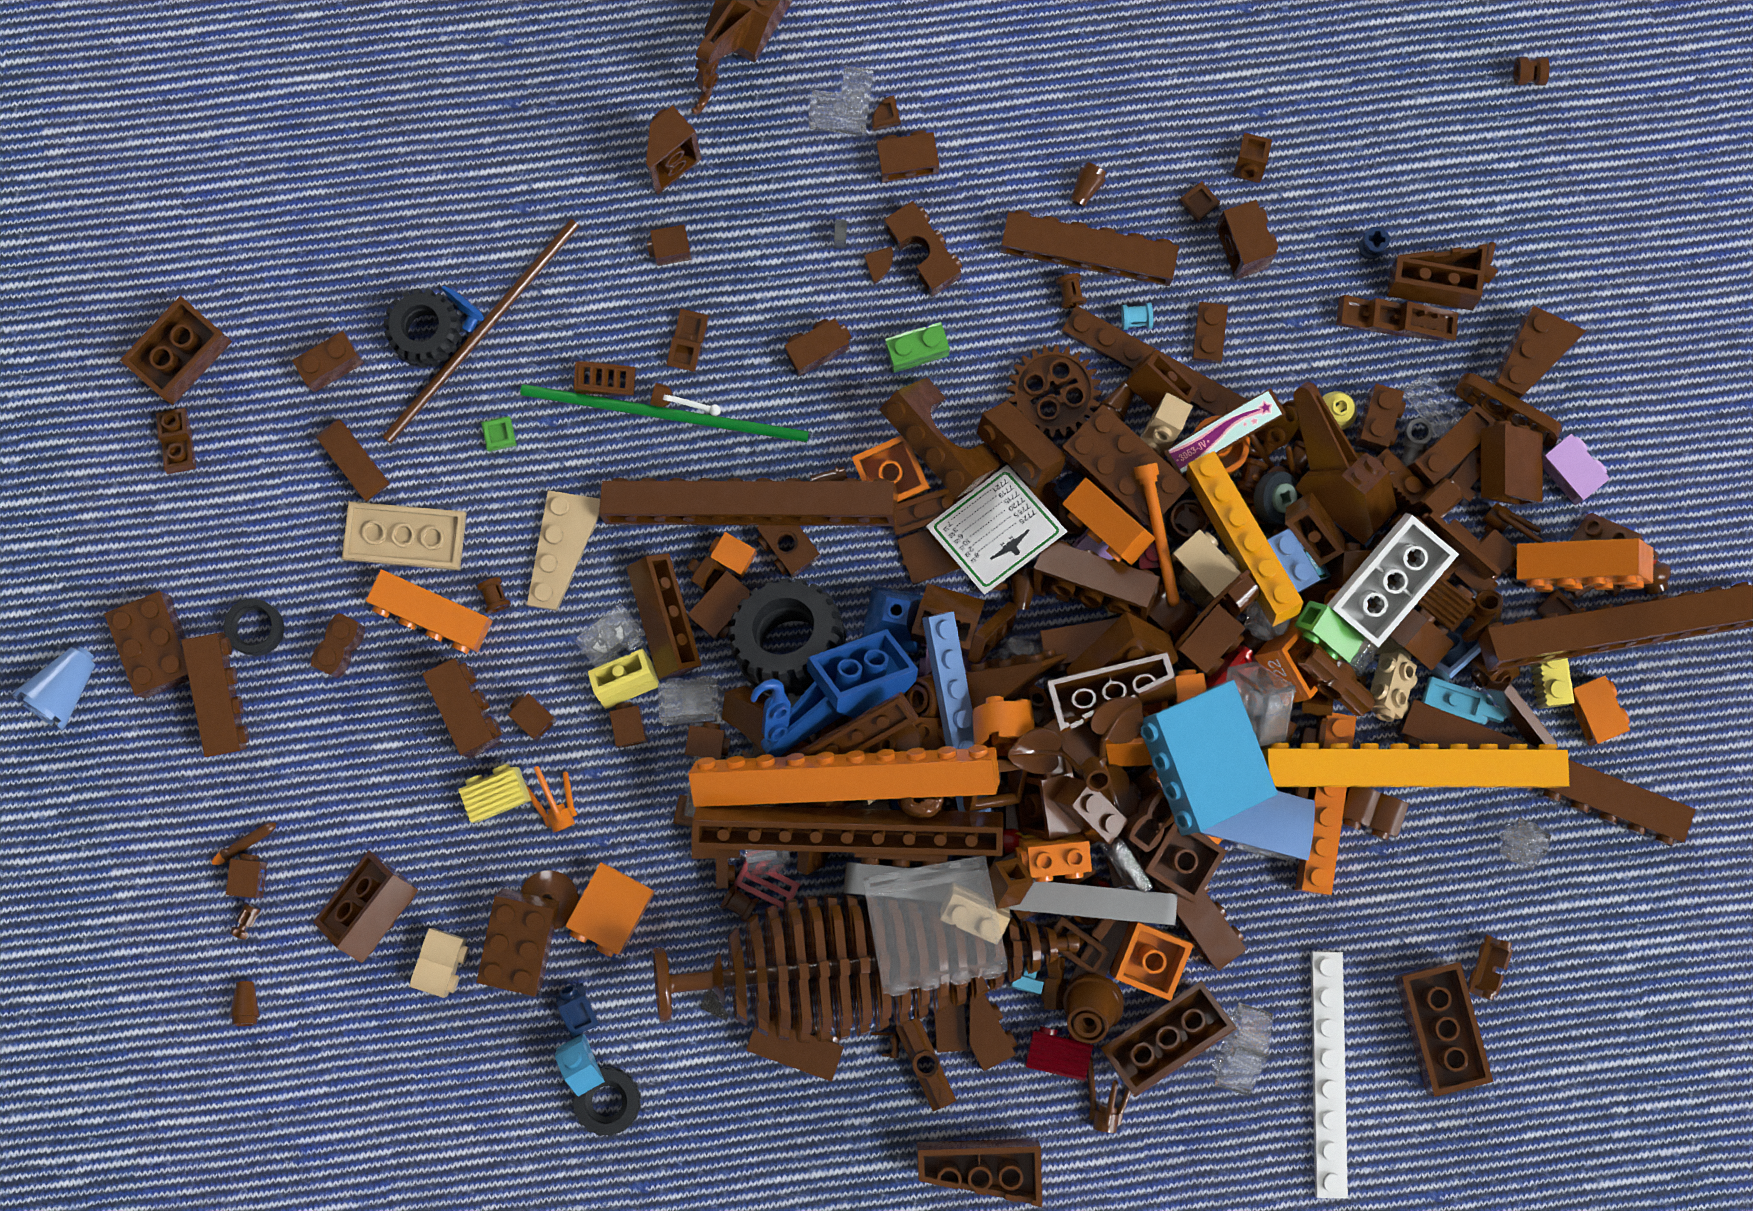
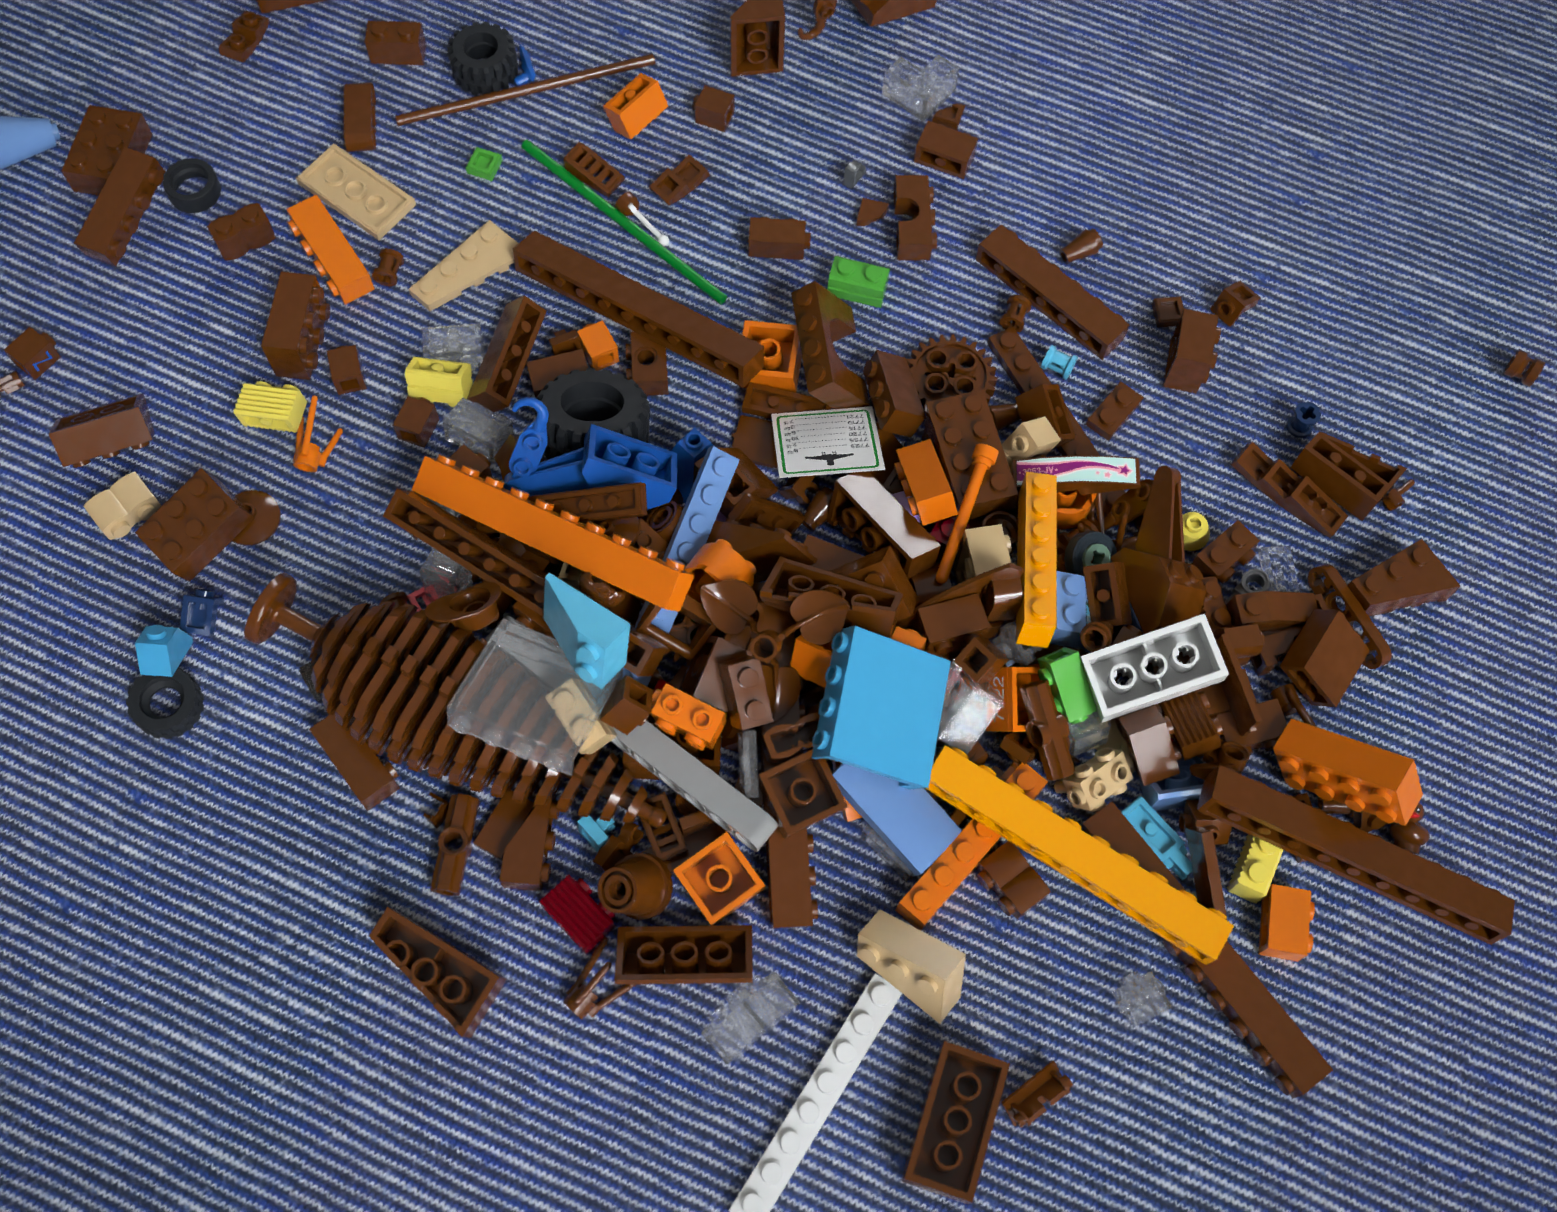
camera: 30 degrees right, 15 degrees down
reddish brown piece [211,822,276,865] -> none
orange brick [565,862,656,957] -> none
reddish brown brick [691,829,741,889] -> none
lavender brick [1543,434,1610,505] -> none
none -> reddish brown piece [425,582,501,631]
none -> medium azure slope [543,573,630,689]
none -> orange brick [603,73,668,140]
none -> tan wedge [857,909,966,1024]
none -> reddish brown brick [954,637,1009,683]
none -> reddish brown cone [1080,620,1114,652]

